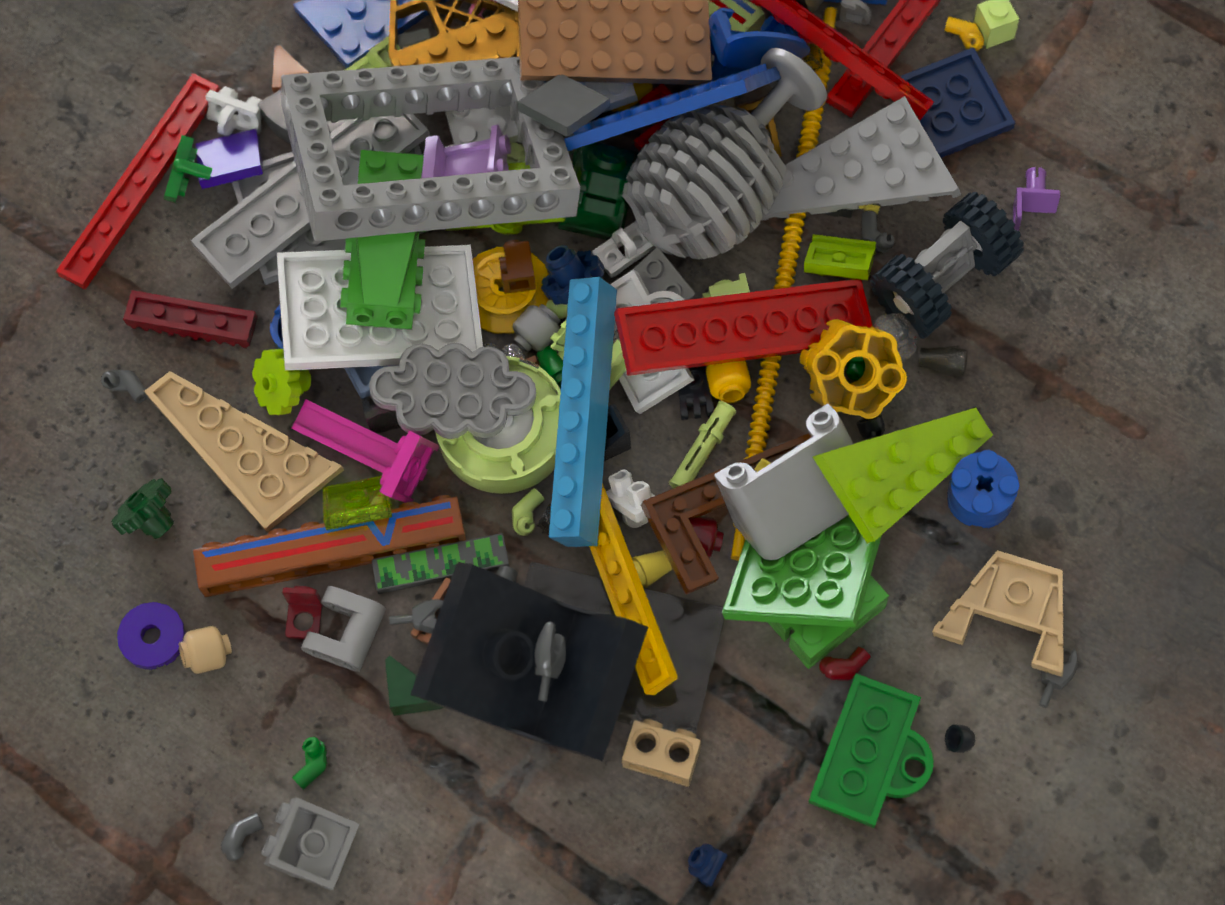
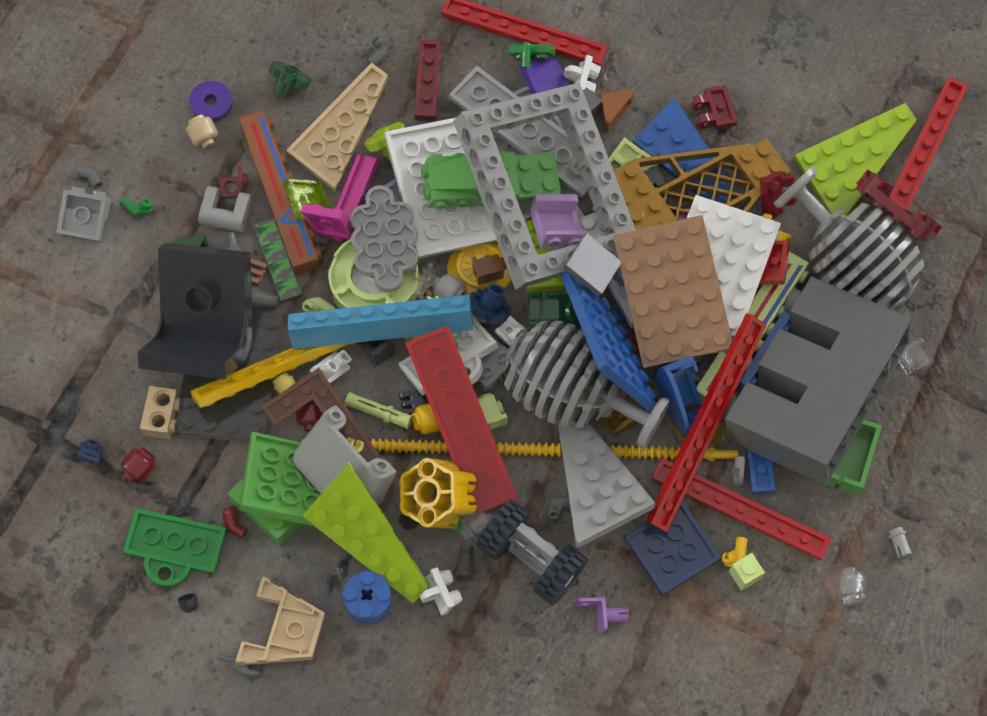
camera: 75 degrees right, 0 degrees up
dark grey hand [535,622,566,702] -> none
lime plate [804,234,876,280] -> none
none -> dark red head [121,447,156,482]
none -> white hips [420,567,462,616]

